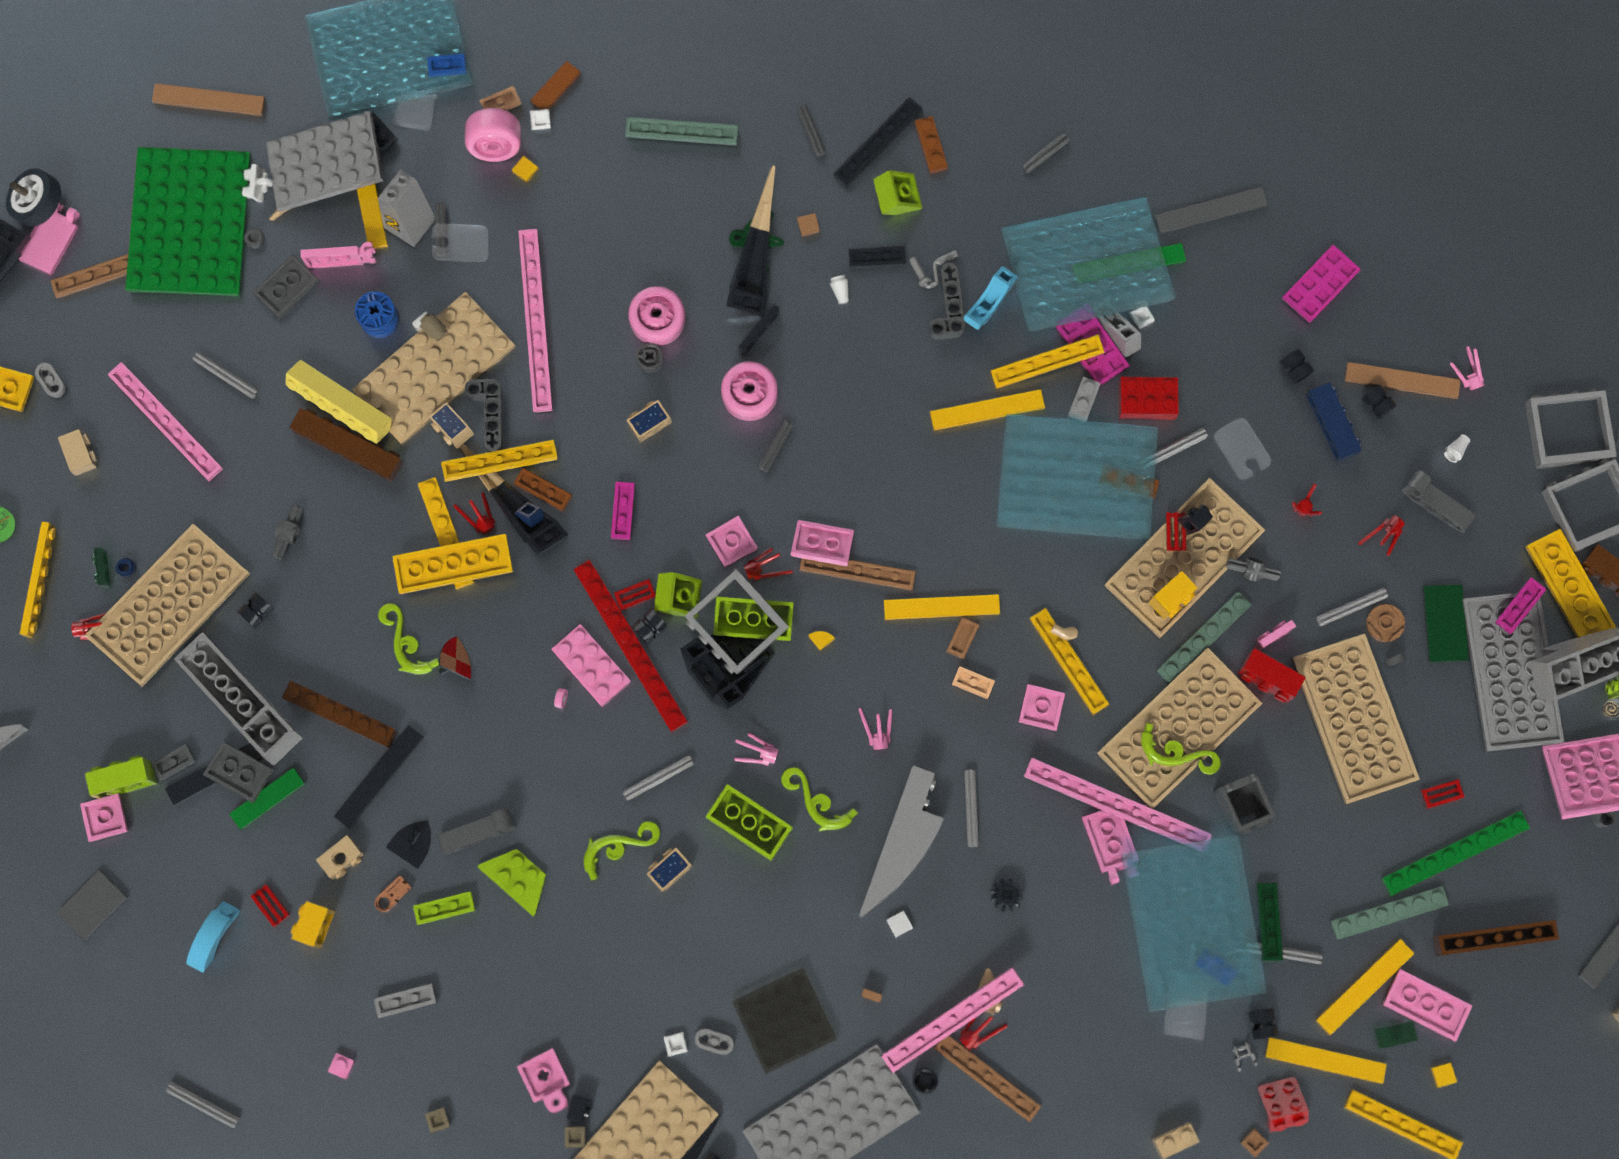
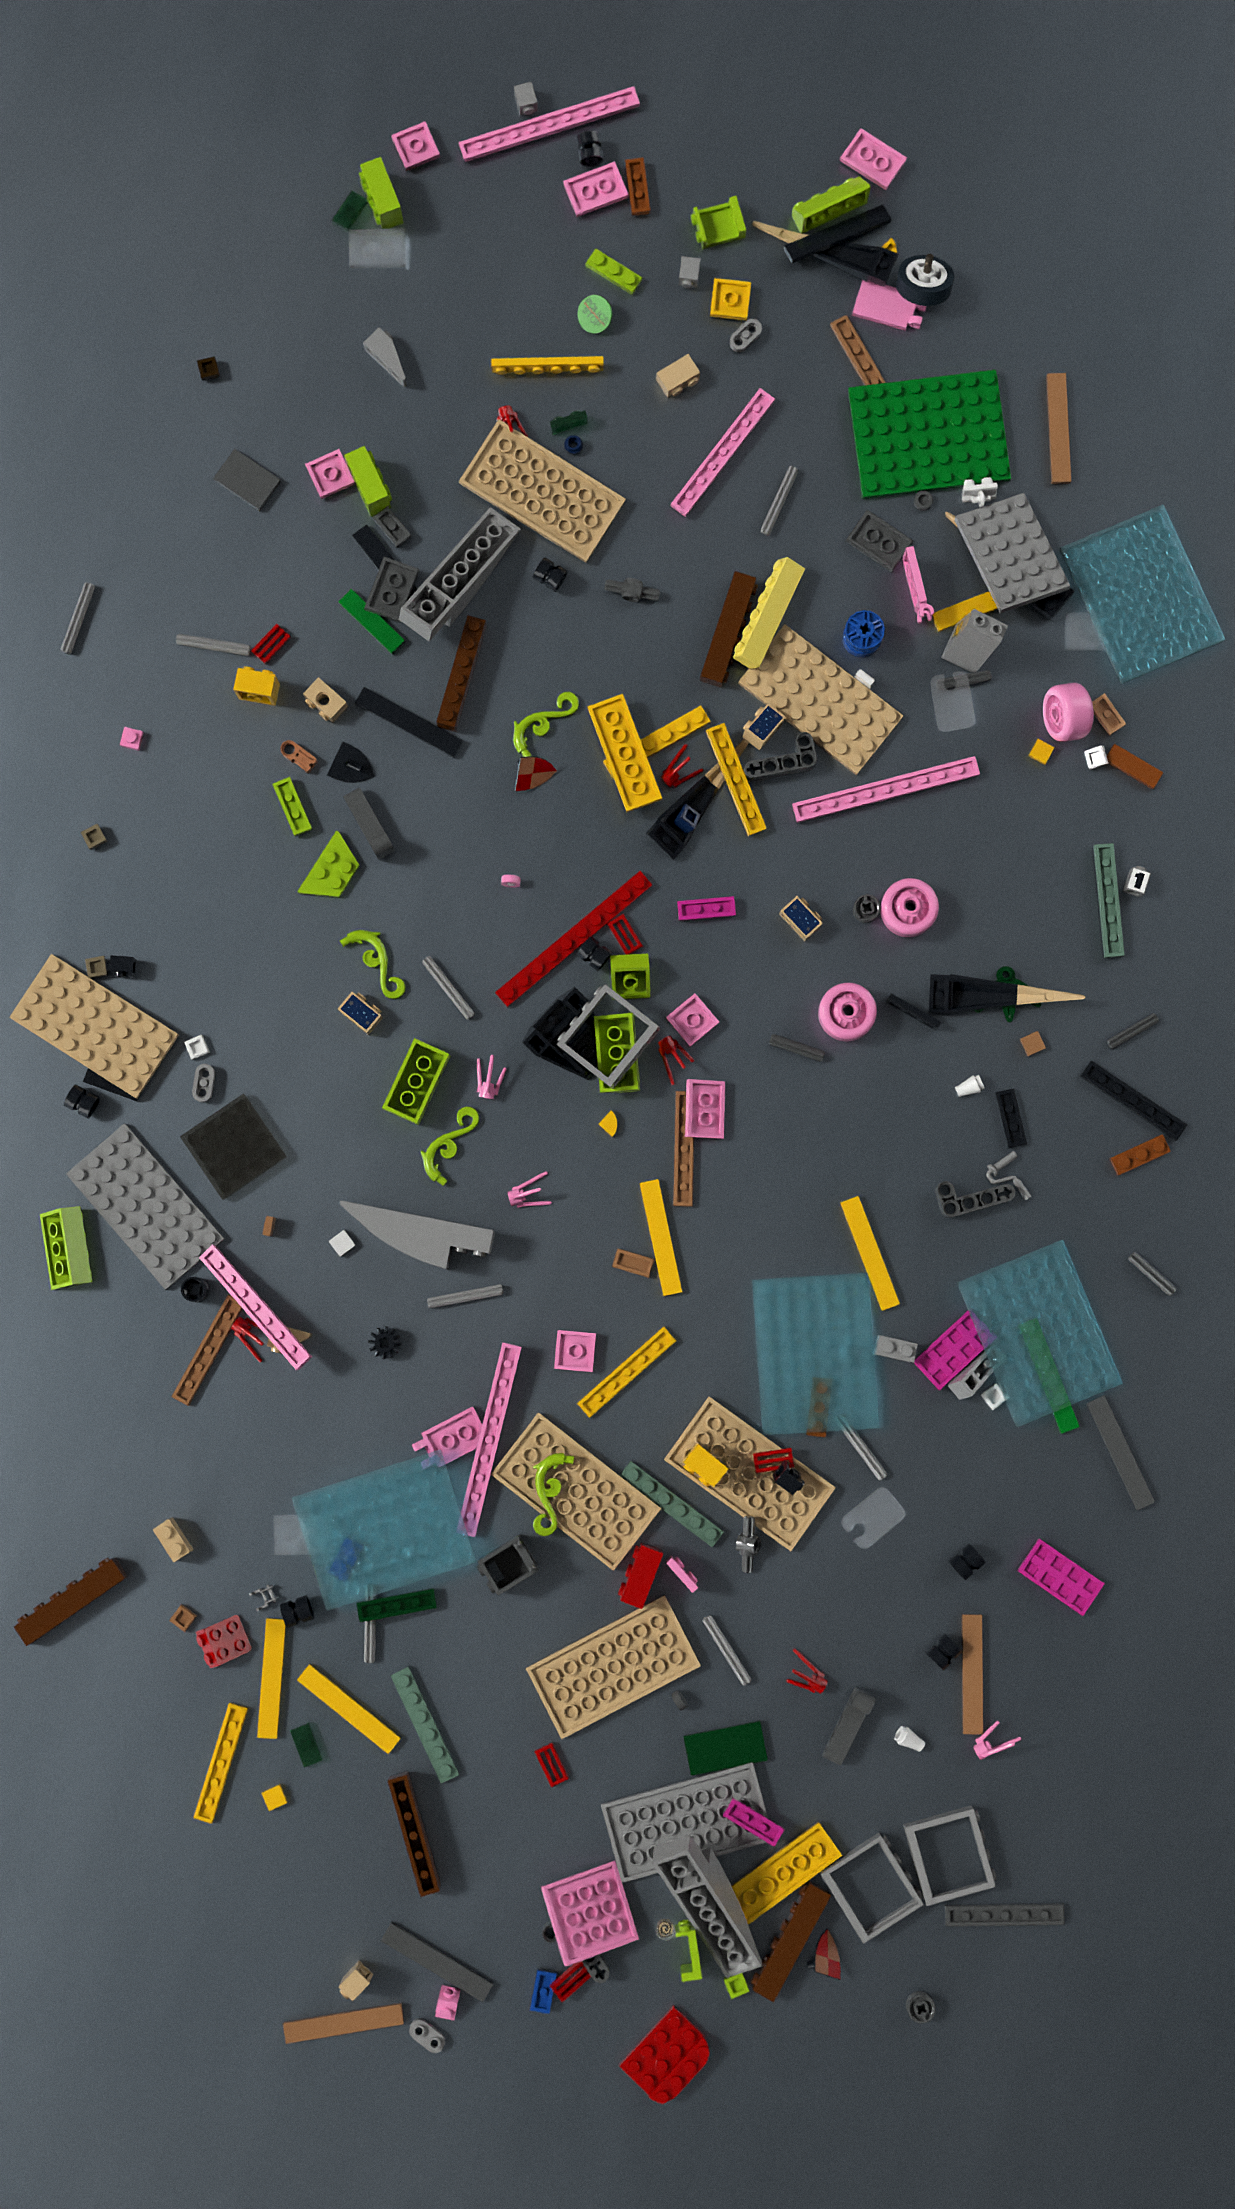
camera: 80 degrees right, 5 degrees up
medium azure arch [186,901,240,973] -> none
light grey plate [374,984,437,1018] -> none
dark tan brick [420,313,448,341] -> none
blue plate [427,54,467,77] -> none
dark orange tile [513,468,573,512] -> none
bright pink plate [517,1048,571,1113] -> none
bright pink plate [551,624,631,707] -> none
lime slope [873,170,922,215] -> none
light nougat plate [952,666,995,700] -> none
medium azure arch [963,266,1018,330] -> none
yellow tile [990,334,1105,389] -> none
tan arm [1051,624,1078,641] -> none
red brick [1118,377,1179,420] -> none
red plant [1292,483,1322,517] -> none
dark blue brick [1306,382,1362,463] -> none
medium nougat tile [1366,604,1405,642] -> none
green plate [1381,811,1530,896] -> none
bright pink plate [1382,969,1472,1042] -> none
none -> light grey axle [176,634,251,656]
none -> brick [1123,866,1151,898]

